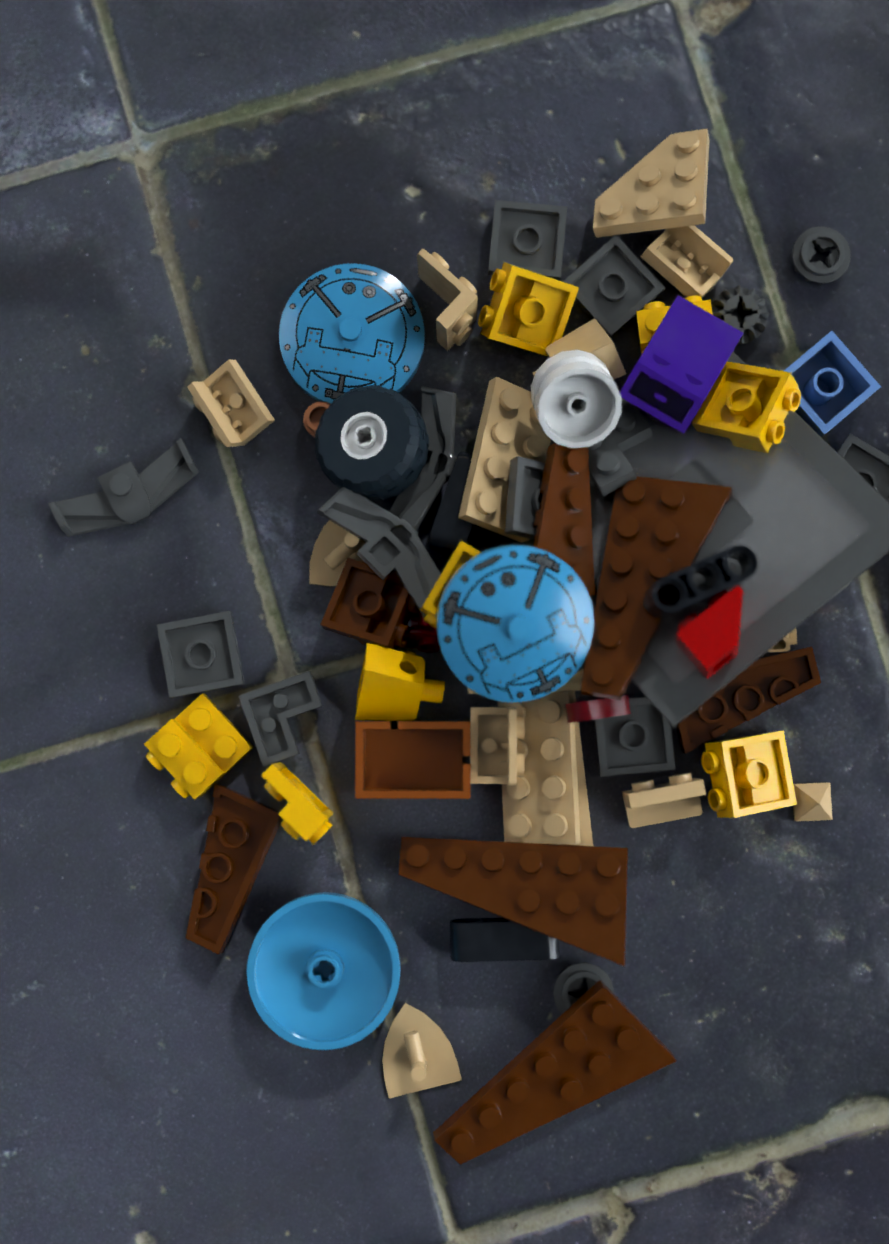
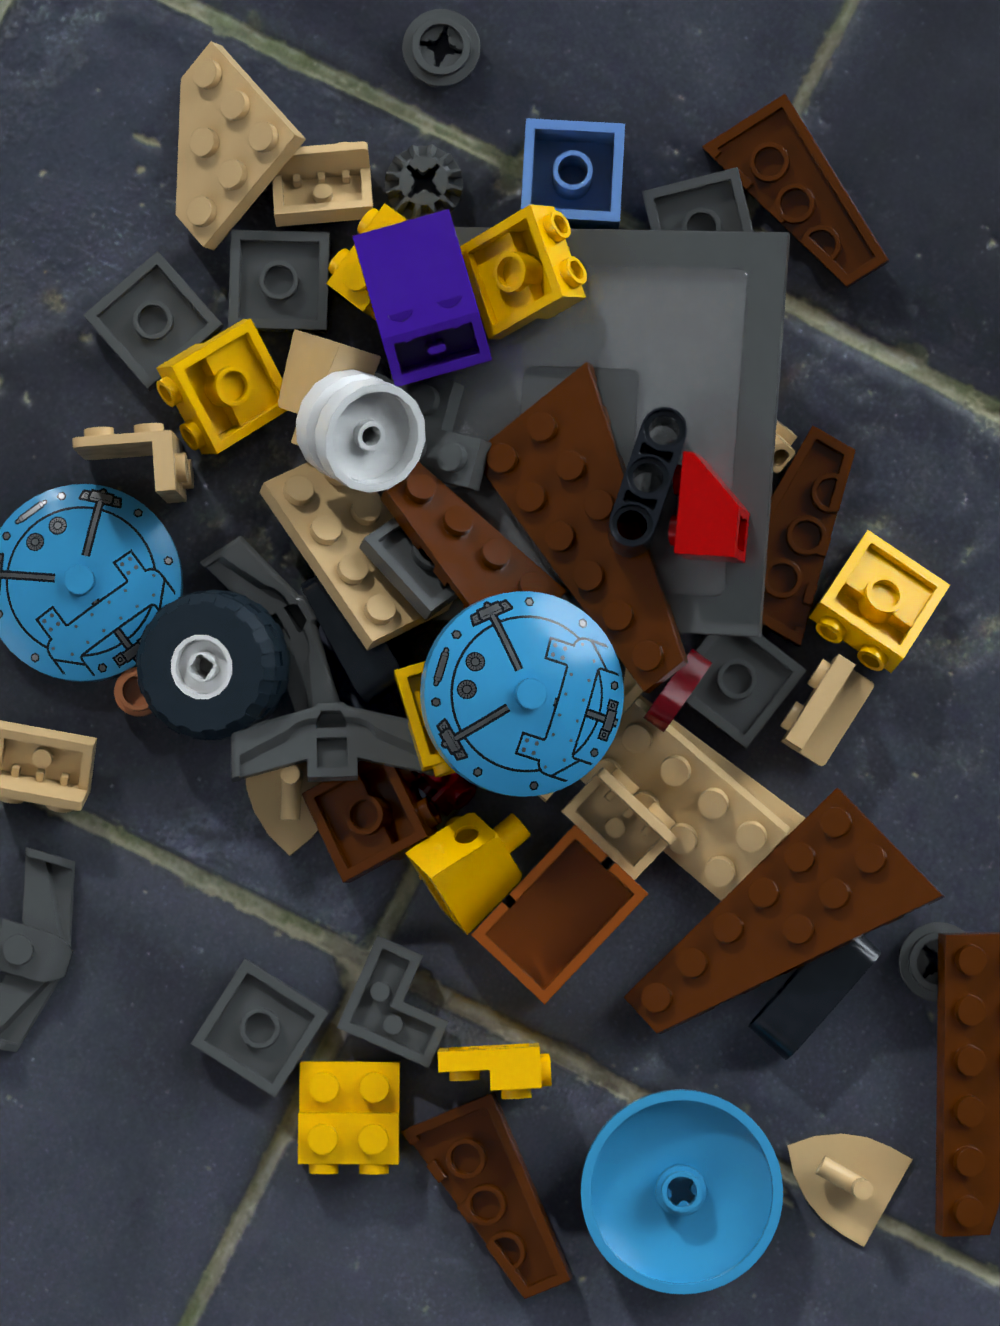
camera: 45 degrees left, 0 degrees up
tan slope [793,782,833,821] -> none

